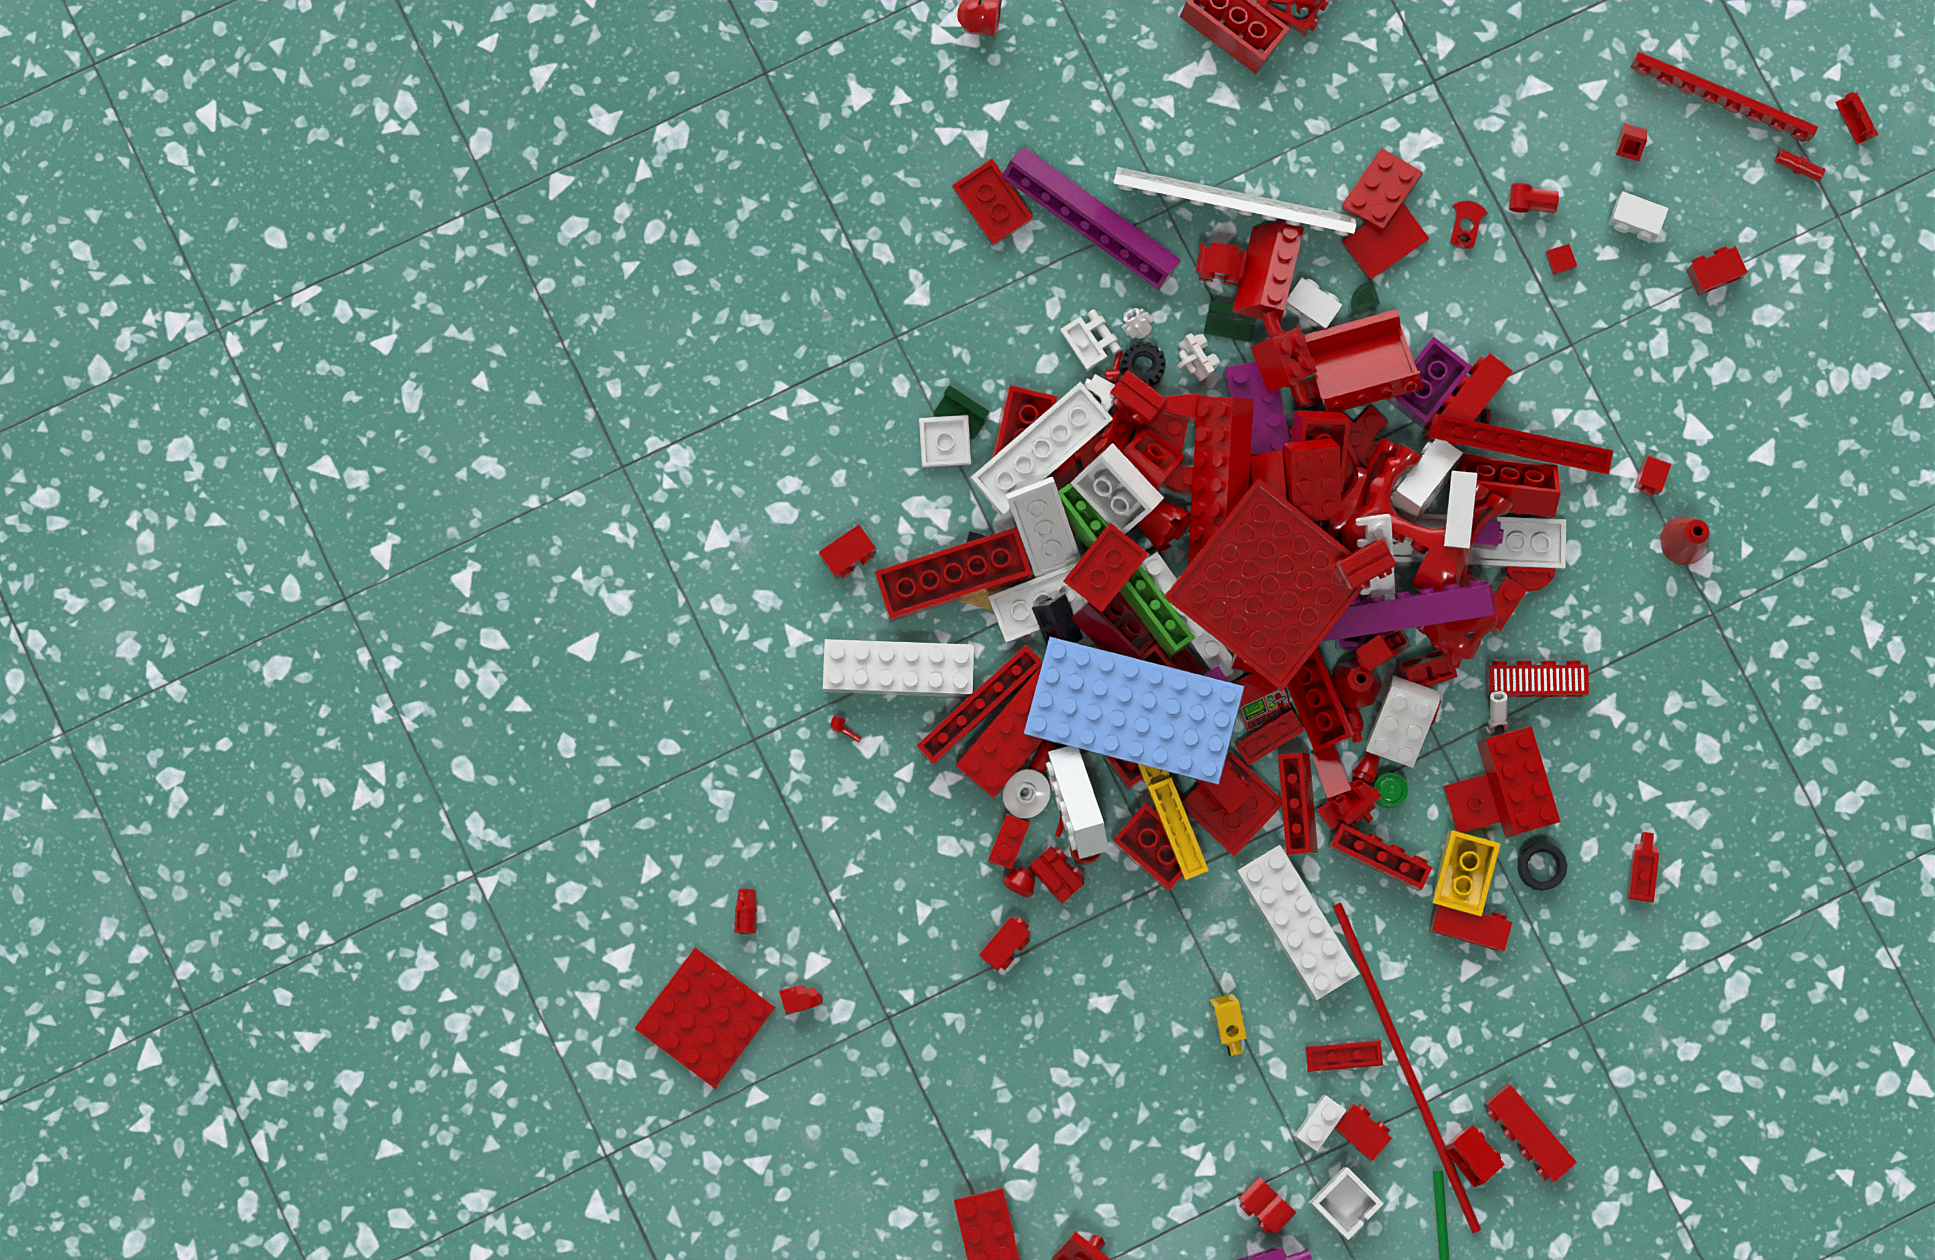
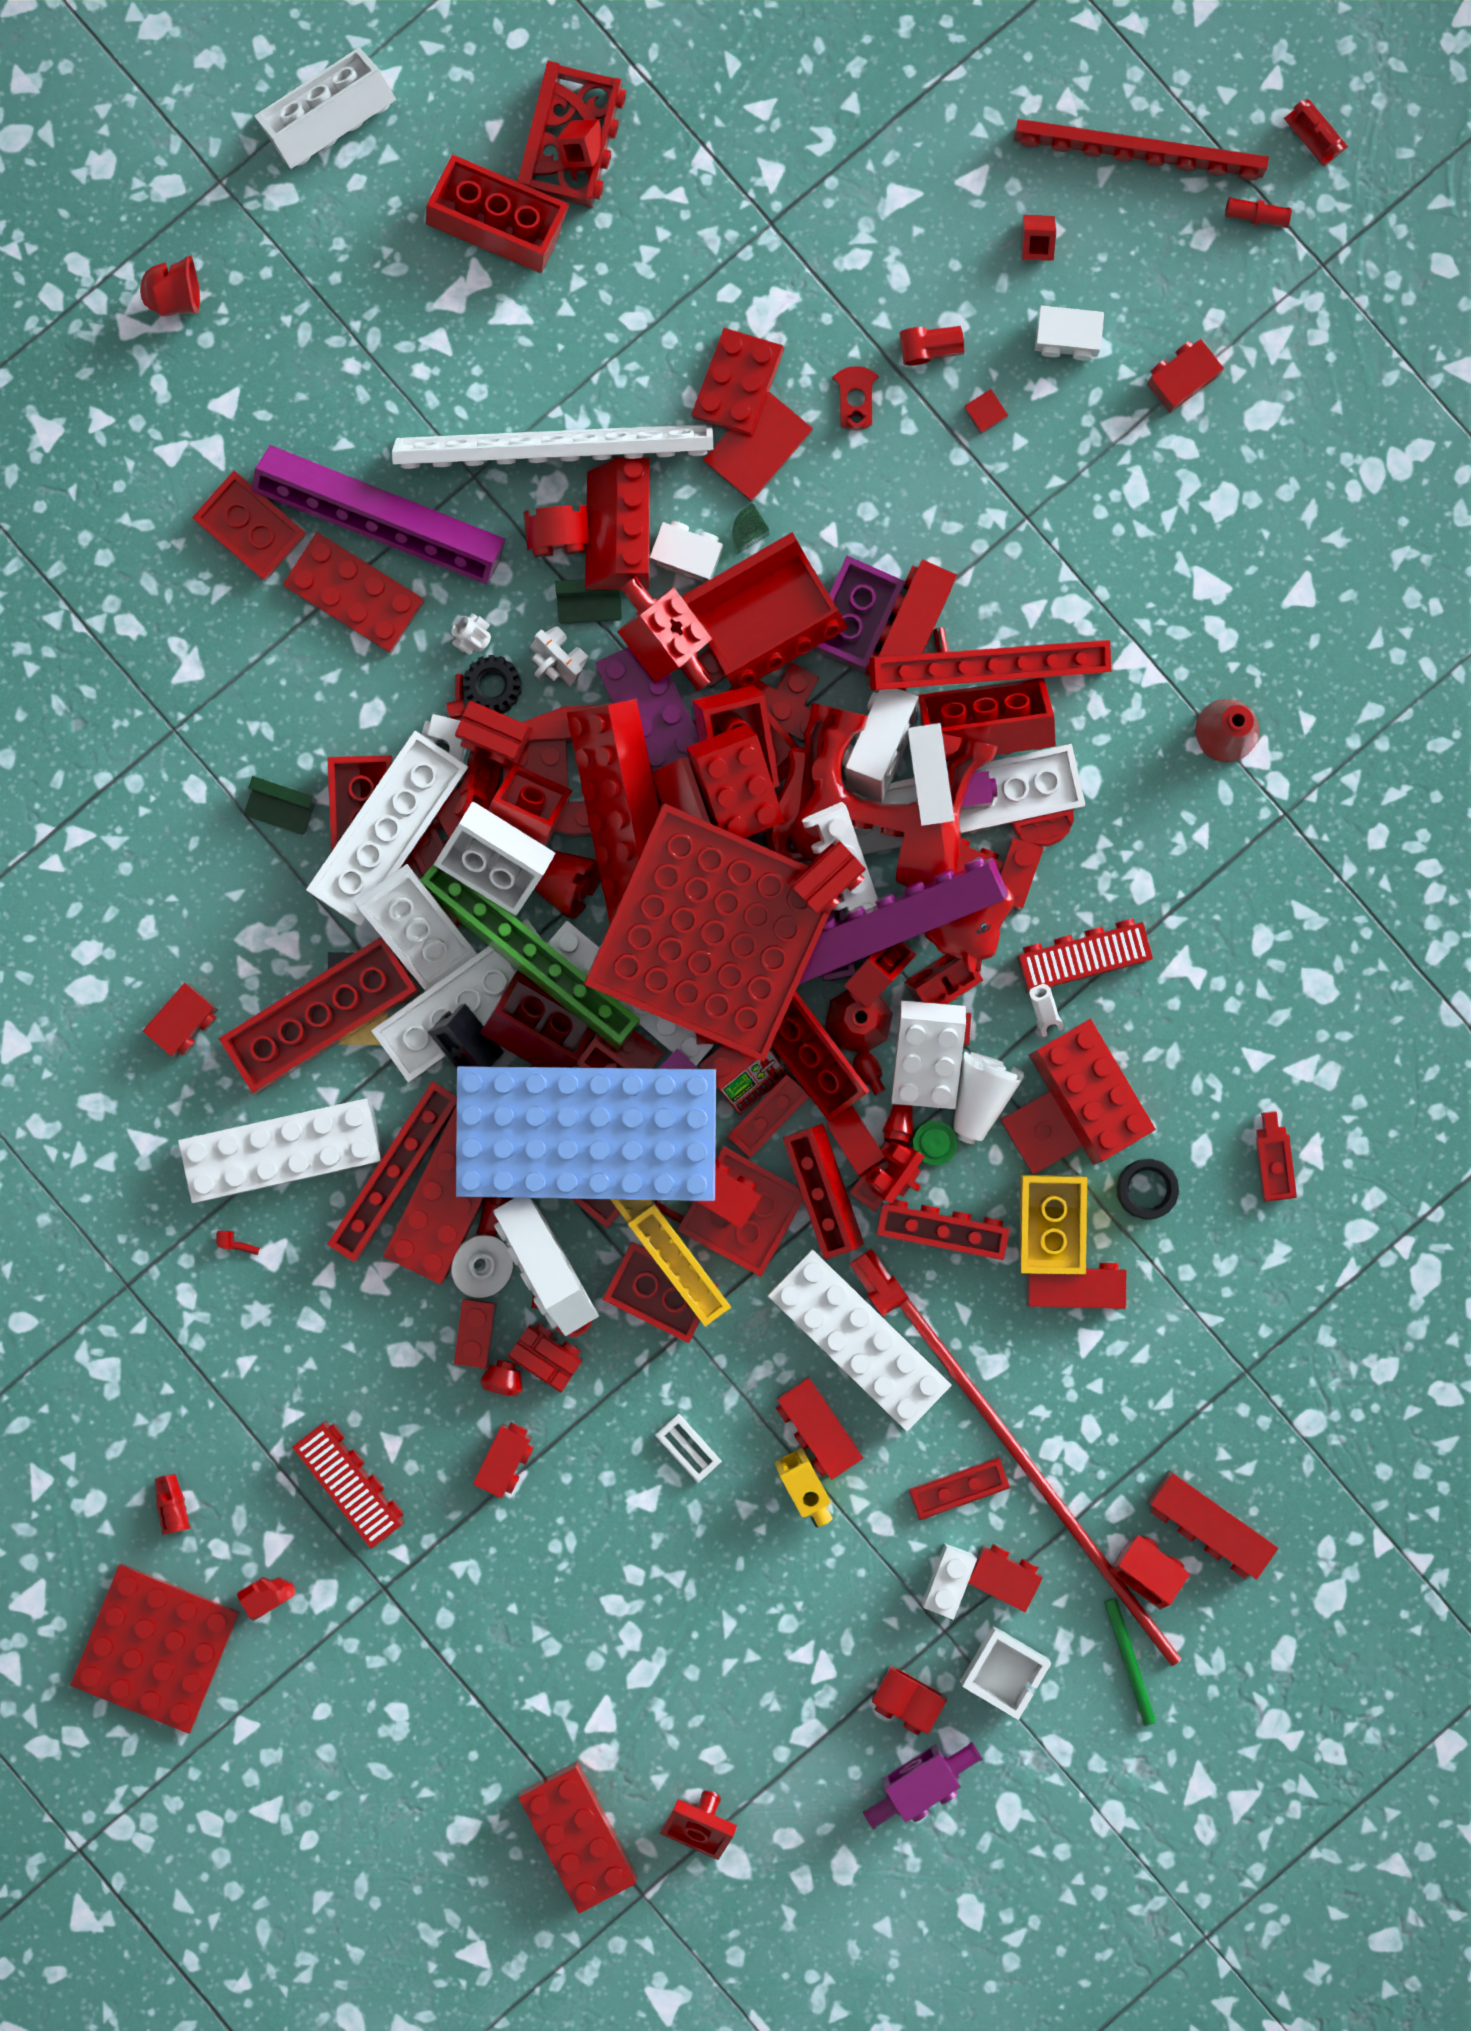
camera: 10 degrees left, 5 degrees up
white tile [919,415,971,468] -> none
white plate [1060,309,1121,371] -> none
red plate [1063,523,1149,613] -> none
red brick [1634,456,1671,496] -> none
none -> red plate [283,532,425,654]
none -> red brick [292,1421,405,1549]
none -> white tile [655,1414,722,1483]
none -> red brick [775,1376,864,1480]
none -> red piece [849,1248,909,1317]
none -> white cone [953,1052,1024,1144]

